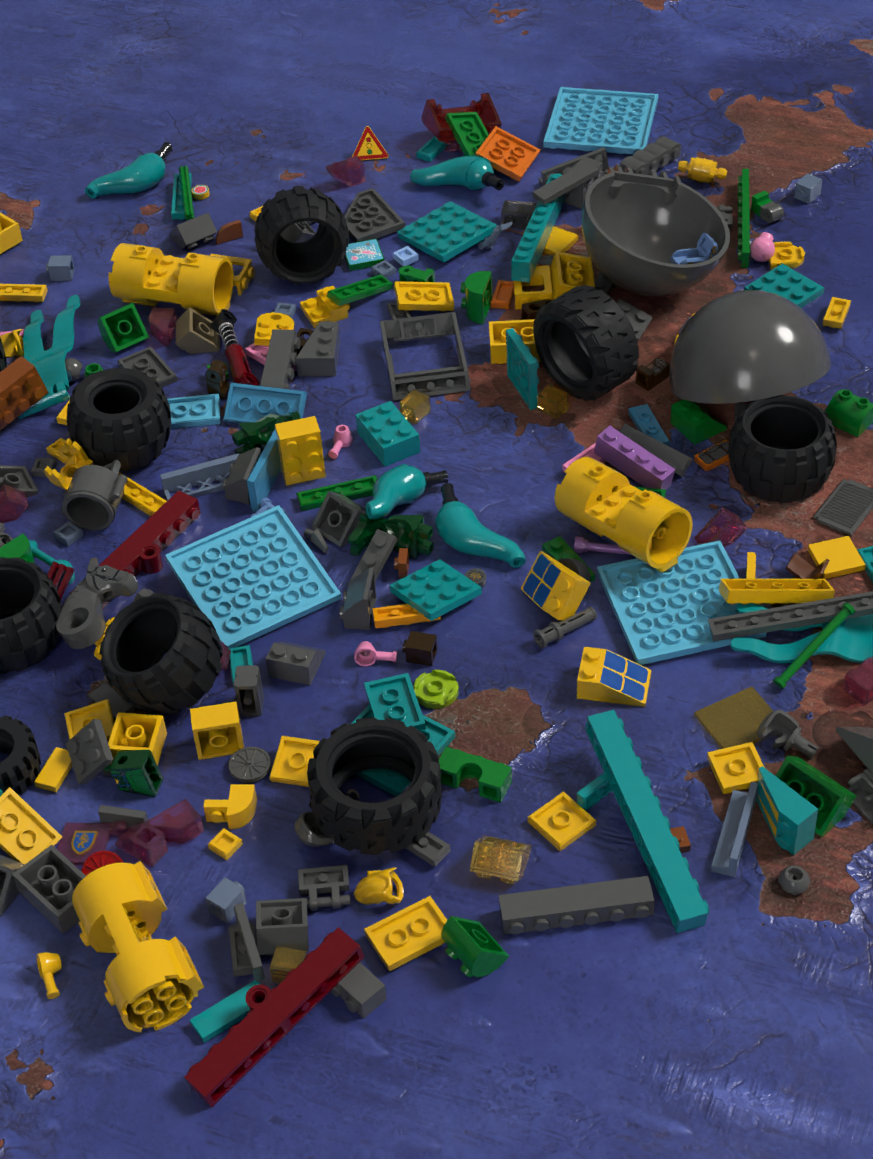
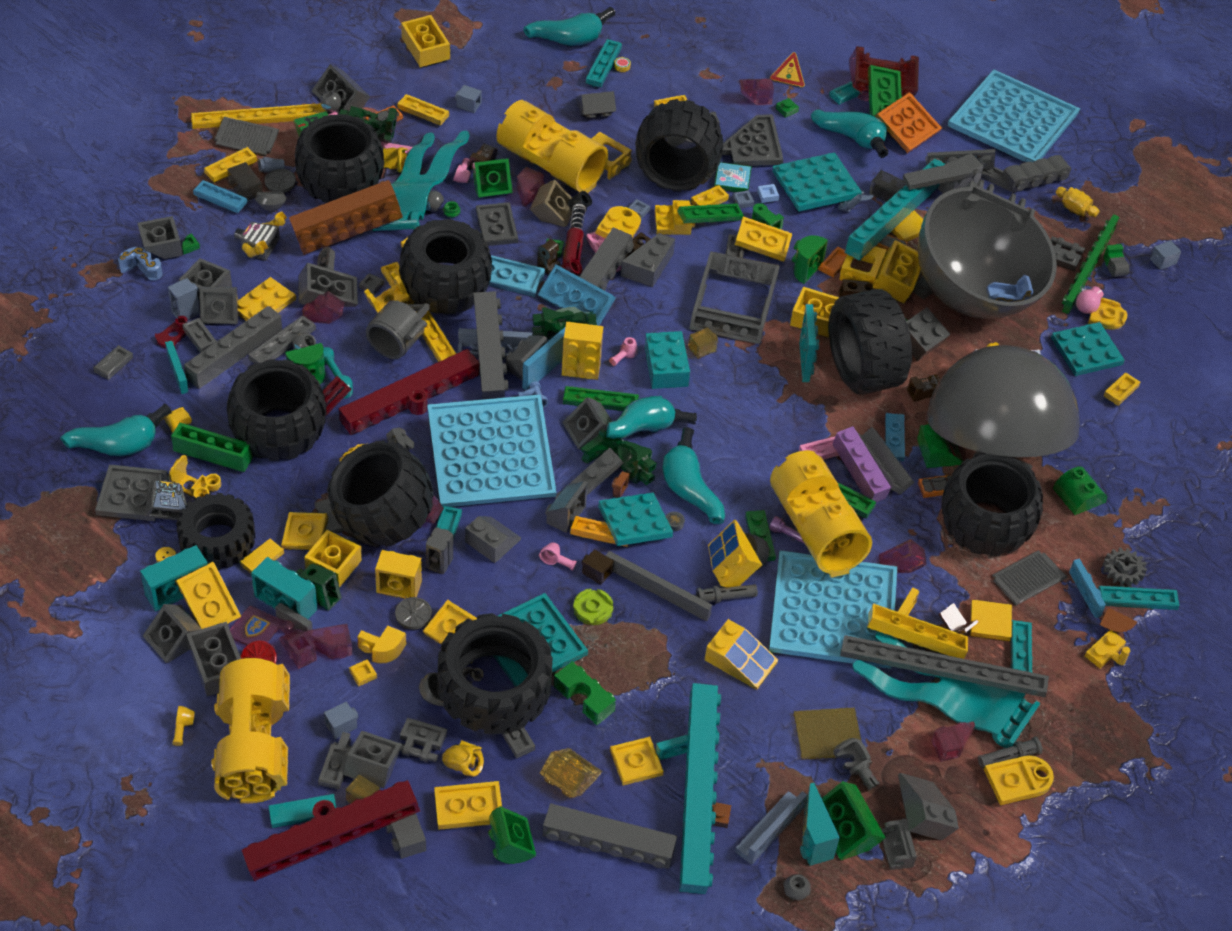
camera: 15 degrees right, 5 degrees up
sand blue tile [53,522,84,547] -> none
dark grey animal [56,557,138,649] -> none
dark grey plate [66,719,114,784] -> none
green axle [179,166,194,220] -> none
dark orange brick [216,220,243,245] -> none
dark grey tile [233,903,265,982] -> none
dark grey bar [304,528,328,554] -> none
teal plate [364,673,426,731] -> none
clear yellow brick [537,385,569,419] -> none
yellow plate [707,742,765,794] -> none
green bar [773,602,855,689] -> none
none -> teal brick [251,557,317,619]
none -> bright pink bar [453,158,471,183]
none -> dark brown leg [470,143,498,170]
none -> dark grey brick [474,291,508,400]
none -> dark grey tile [605,551,712,621]
none -> yellow plate [691,185,729,206]
none -> green plate [776,98,799,118]

